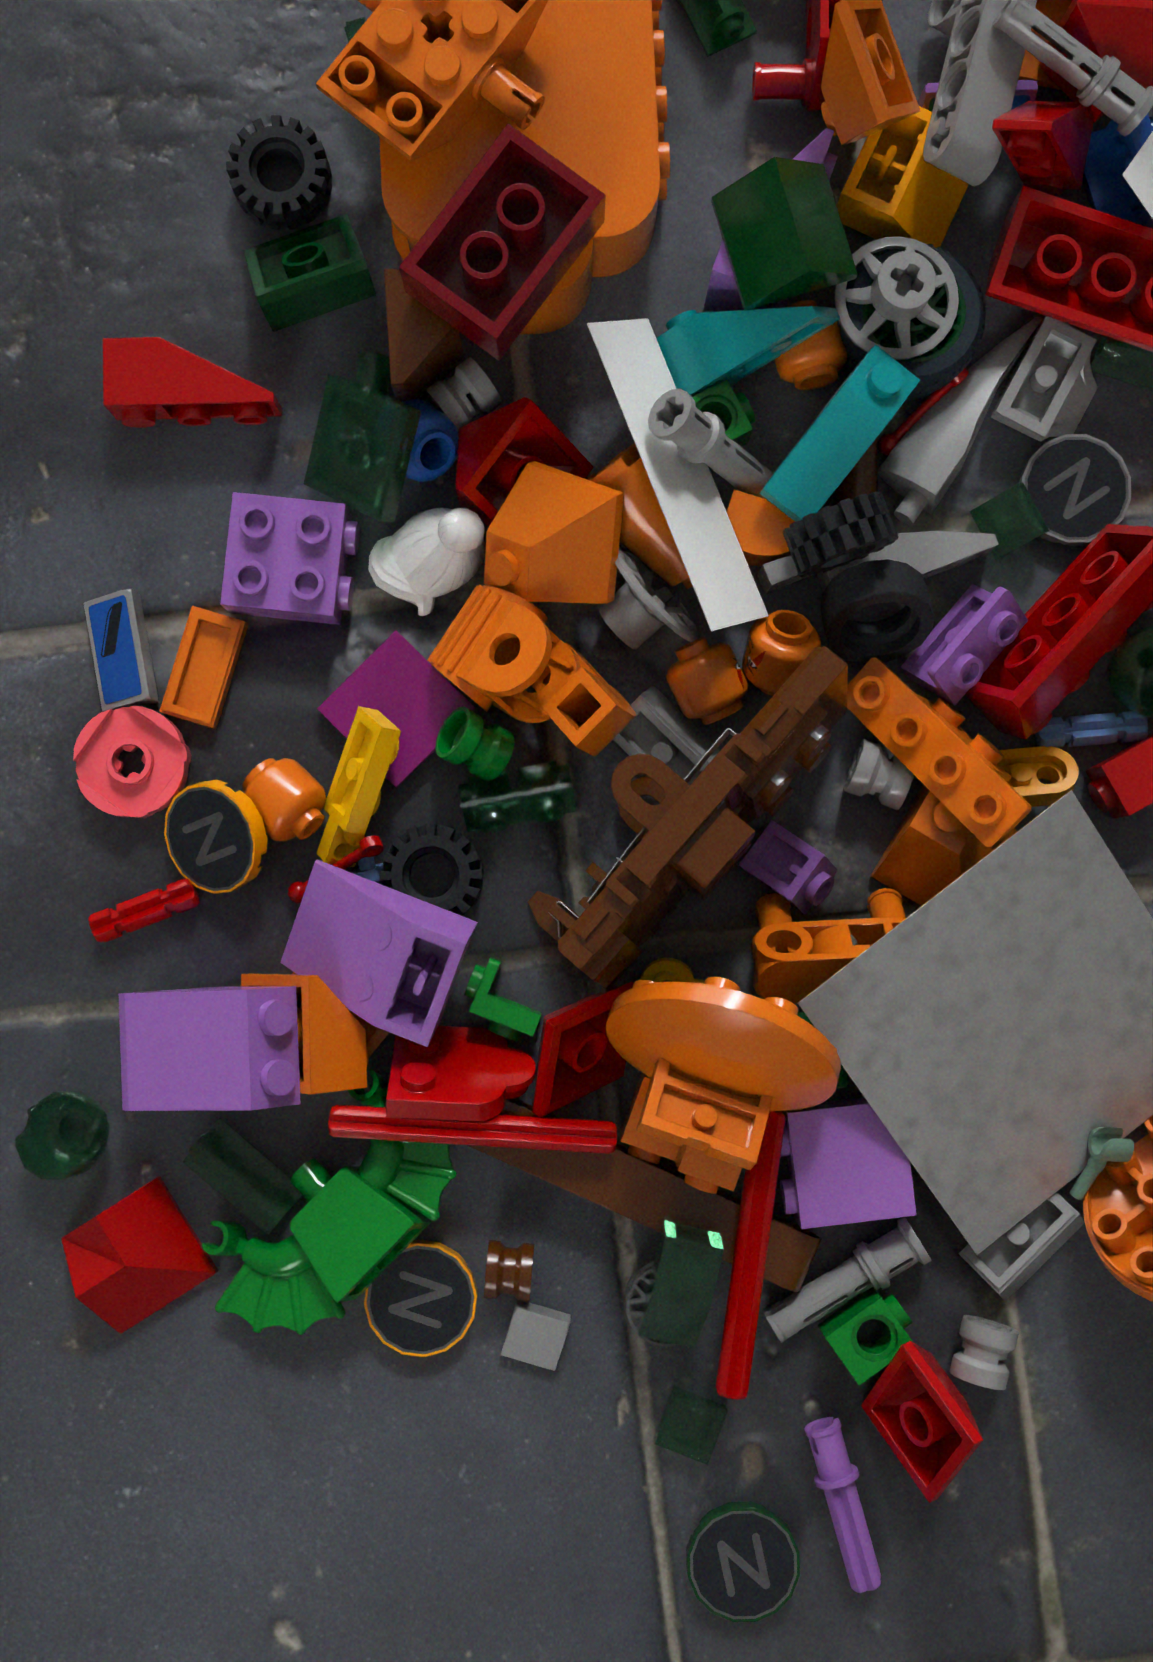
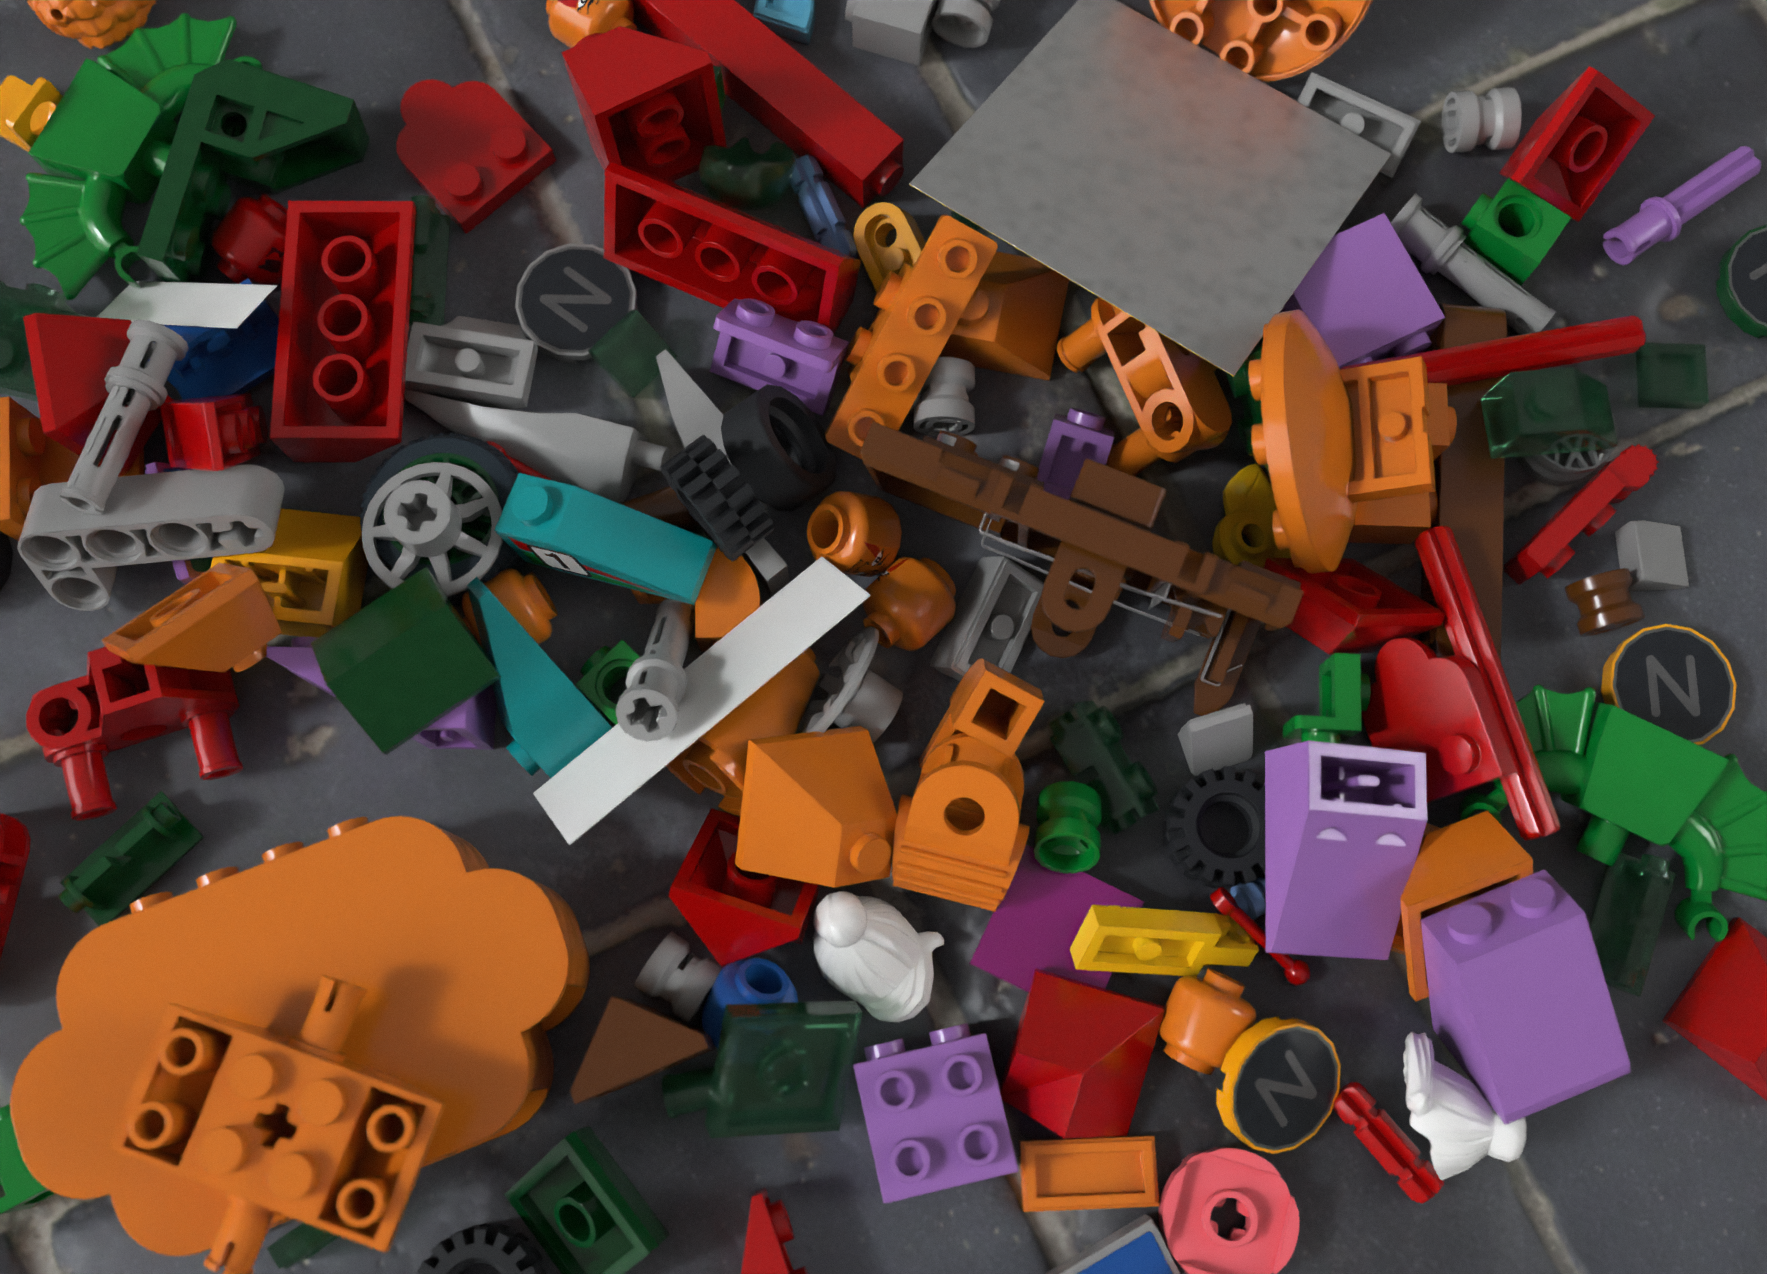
camera: 105 degrees left, 10 degrees down
clear green hair [15,1091,110,1180] -> none
dark red brick [399,123,606,361] -> none
sand green hand [1069,1127,1134,1200] -> none
none -> red slope [999,968,1165,1138]
none -> light grey slope [1178,703,1253,776]
none -> white hair [1403,1032,1527,1181]
none -> red hinge [1503,444,1659,585]

